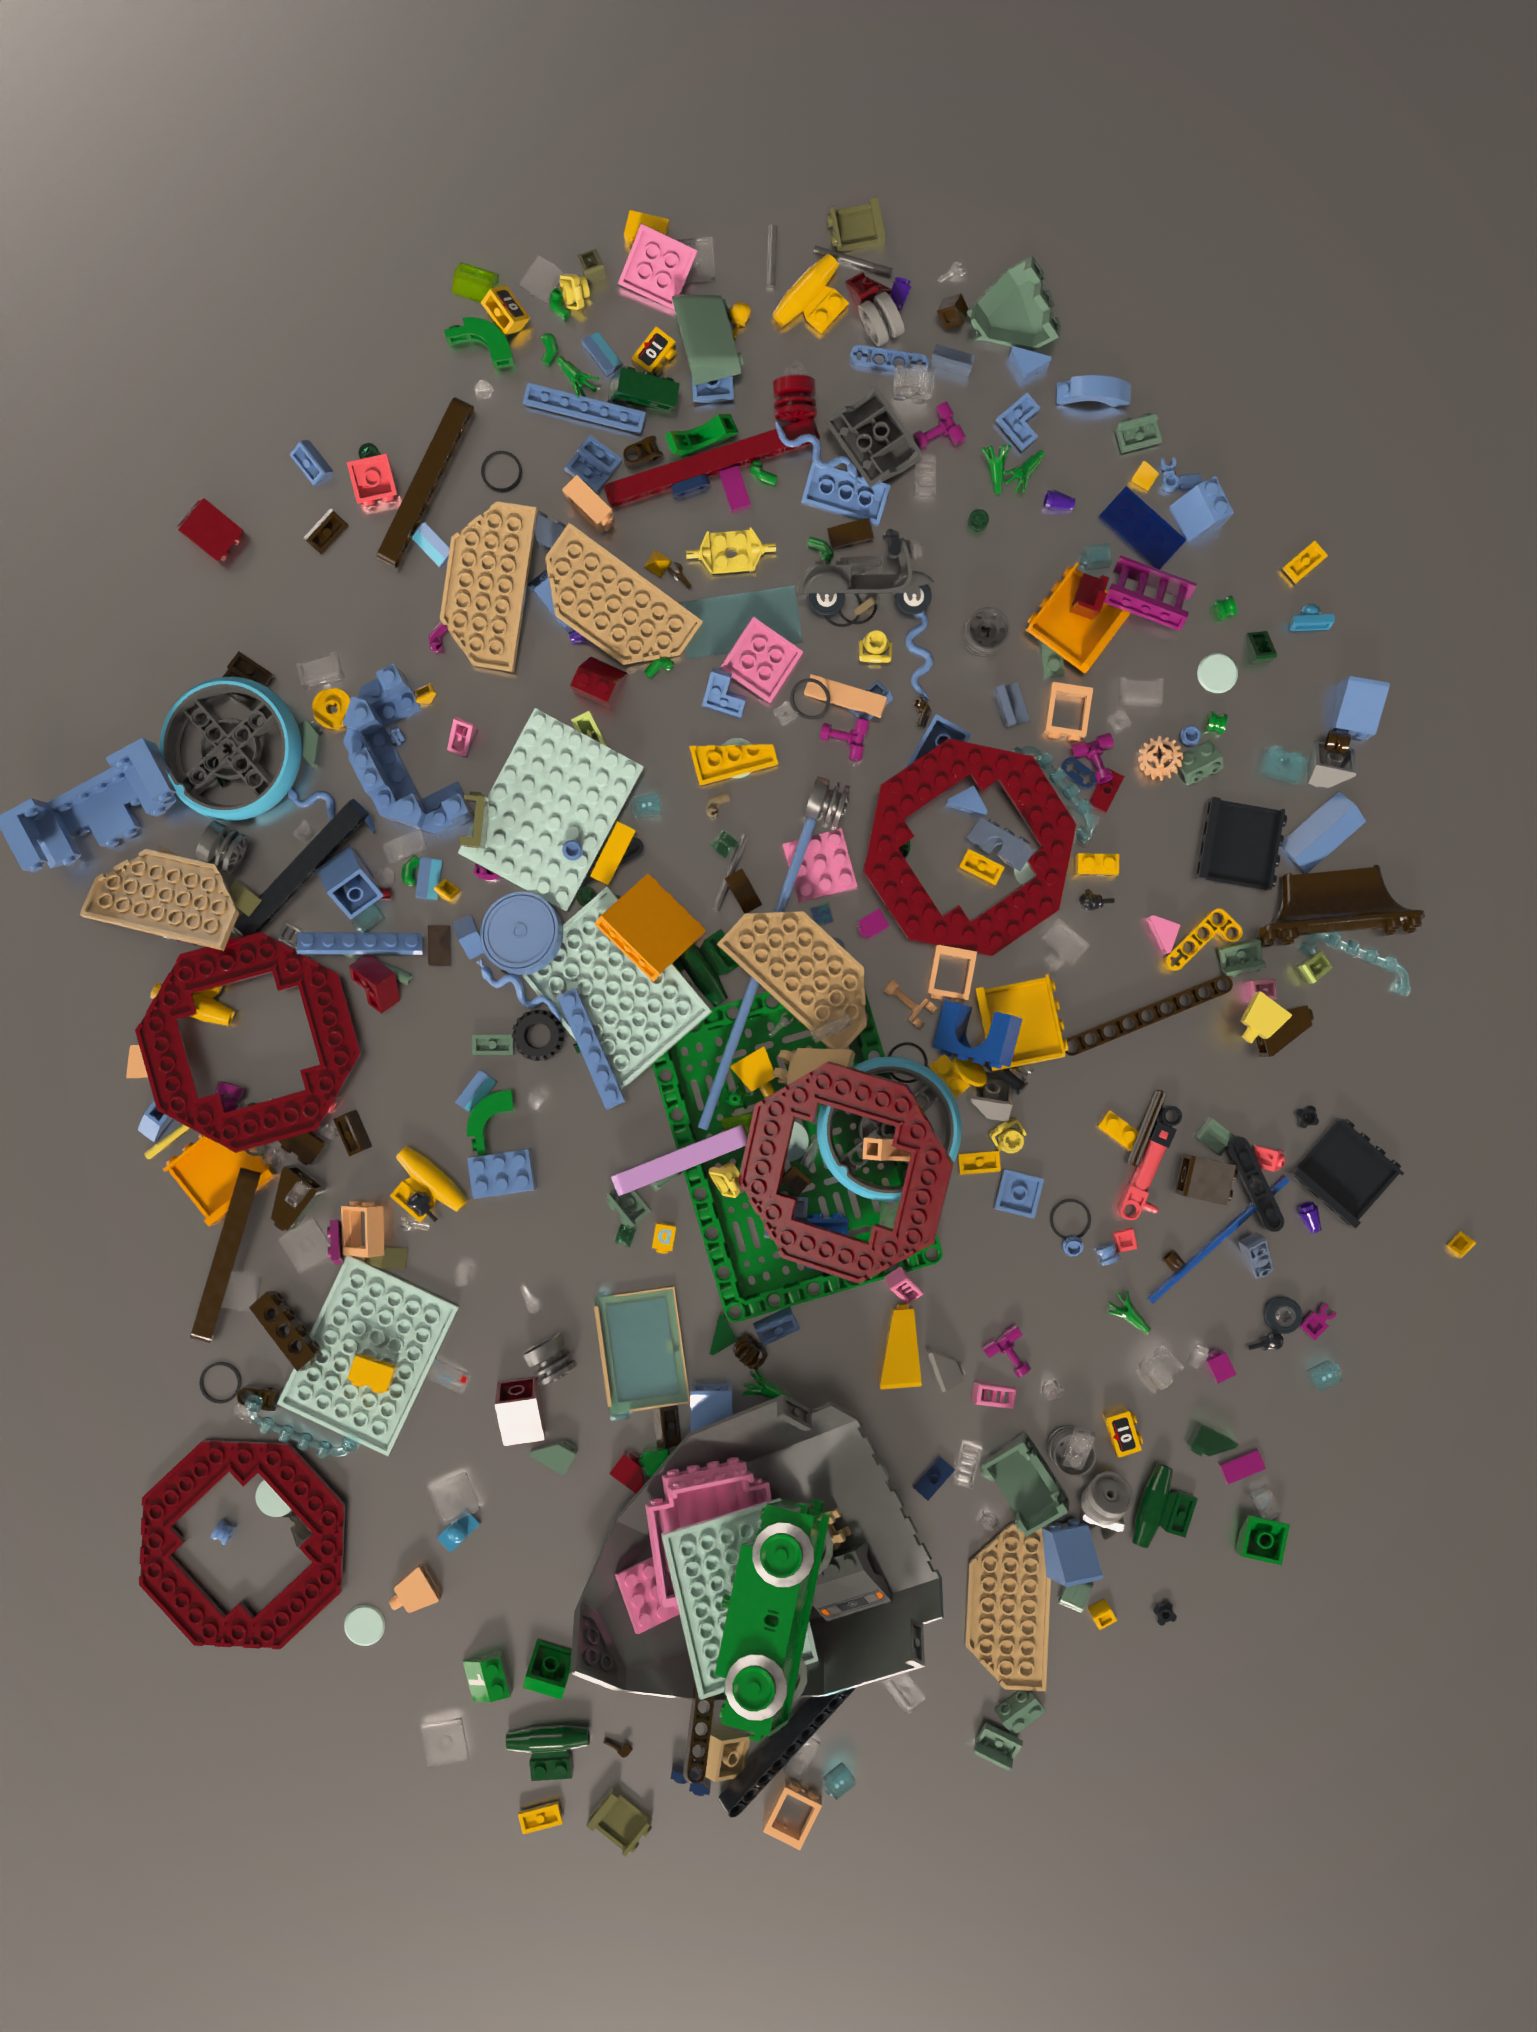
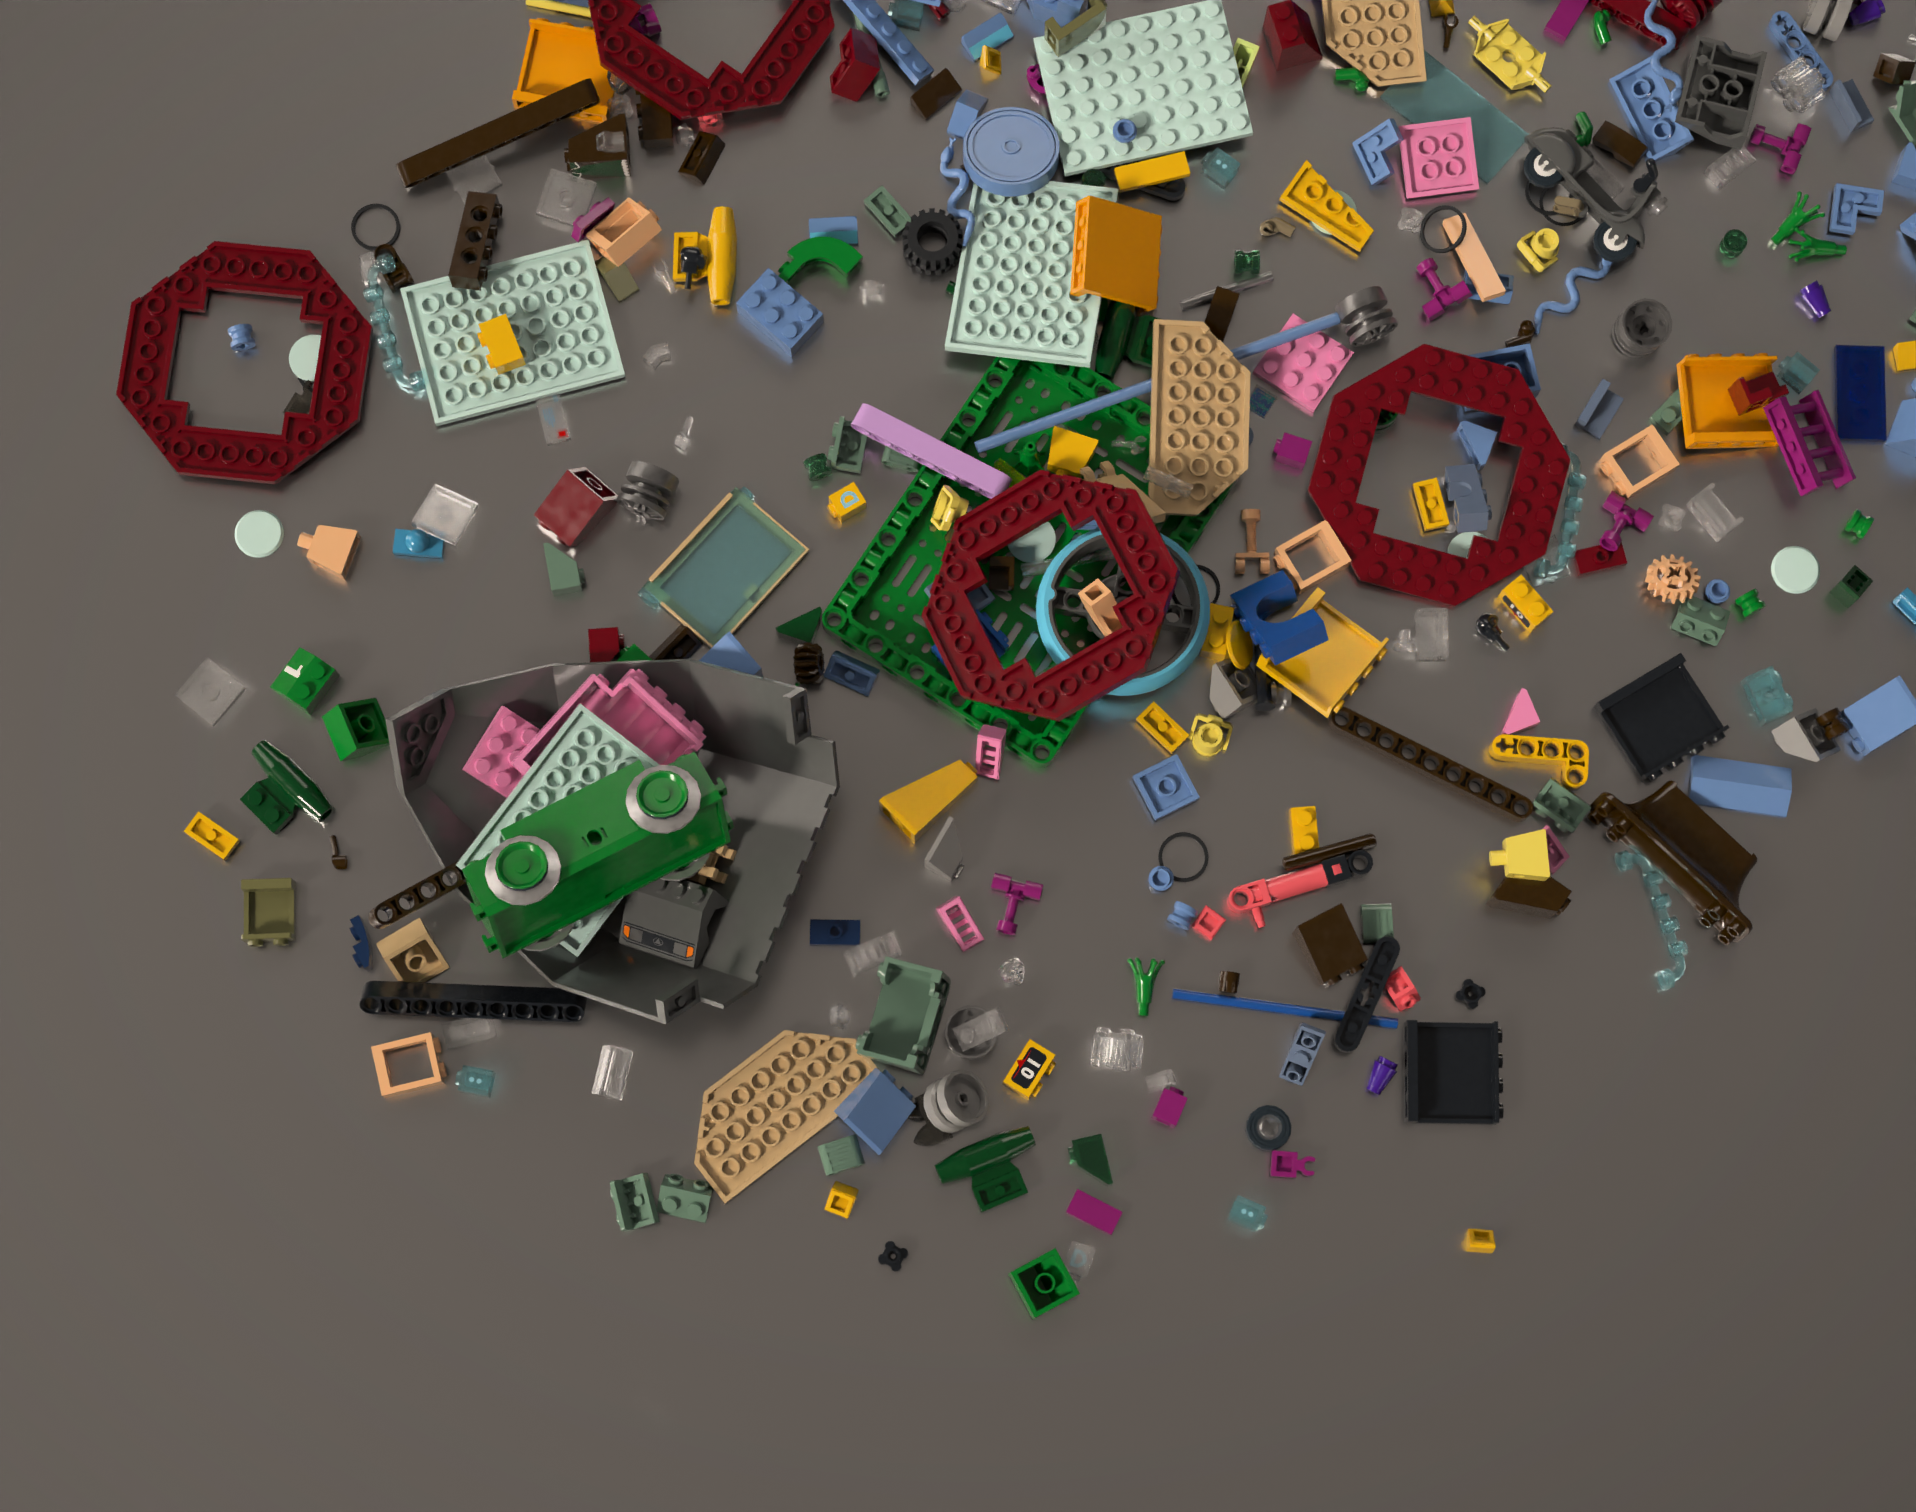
camera: 45 degrees right, 10 degrees down
green arm [401,855,420,886] -> none
medium blue plate [557,988,626,1110] -> none
dark blue beam [1061,757,1096,789] -> none
black piece [1248,1333,1284,1351] -> none
yellowish green slope [1295,950,1333,984] -> none

